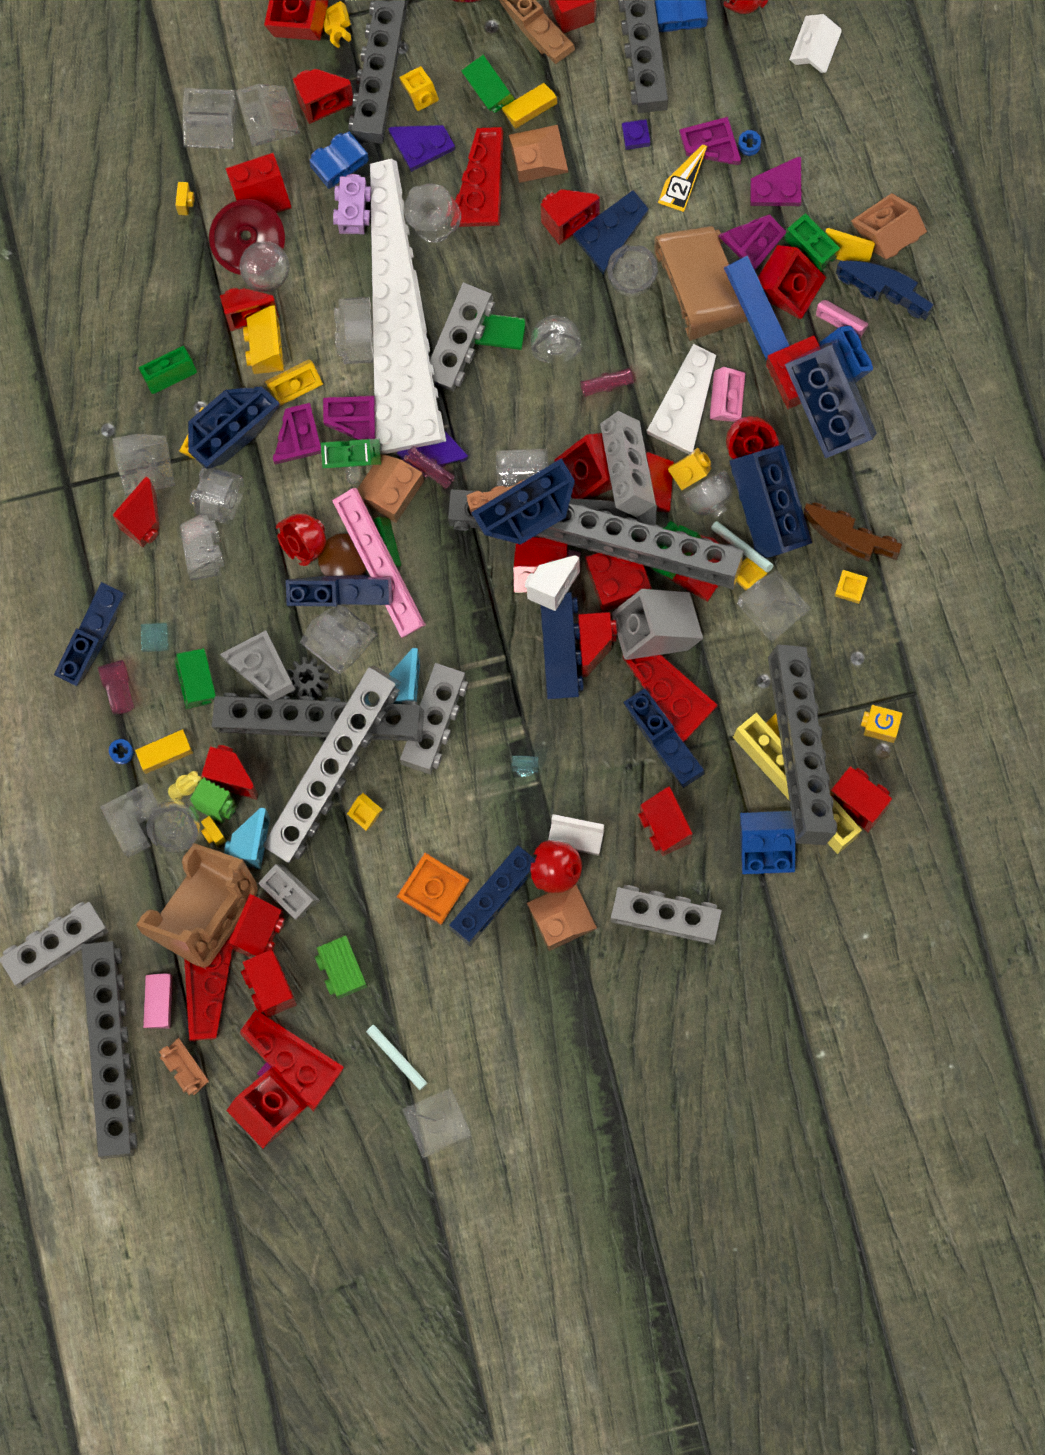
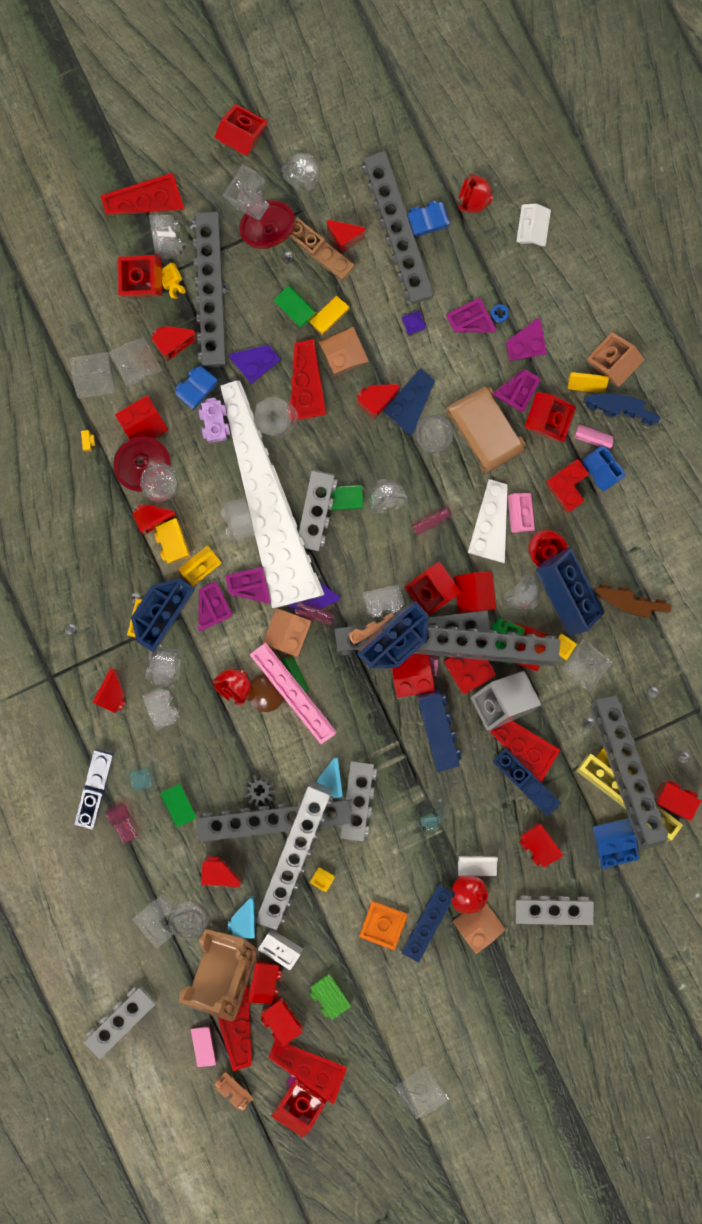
camera: 20 degrees left, 10 degrees up
dark grey brick [81,941,138,1159] -> none
blue bush [109,739,134,765] -> none
clear slope [112,434,176,496] -> none
yellow slope [135,729,193,774] -> none
green slope [138,346,197,394] -> none
light yellow axle [168,771,202,800] -> none
bright green brick [190,778,237,824] -> none
yellow plate [201,816,227,847] -> none
light grey wing [220,630,295,701] -> none
dark blue slope [286,575,392,606] -> none
clear slope [300,604,378,674] -> none
green piece [321,439,381,485] -> none
light aqua bar [366,1025,427,1090] -> none
yellow bracket [399,66,439,111] -> none
white slope [525,556,580,611] -> none
red slope [578,612,617,677] -> none
light grey brick [600,411,656,518] -> none
sticker [658,145,707,212] -> none
yellow bracket [668,448,711,490] -> none
light aqua bar [711,521,773,572] -> none
blue tile [723,256,789,360] -> none
green hinge [784,213,840,272] -> none
dark blue slope [785,339,877,458] -> none
yellow plate [835,570,868,604] -> none
yellow brick [861,705,902,743] -> none

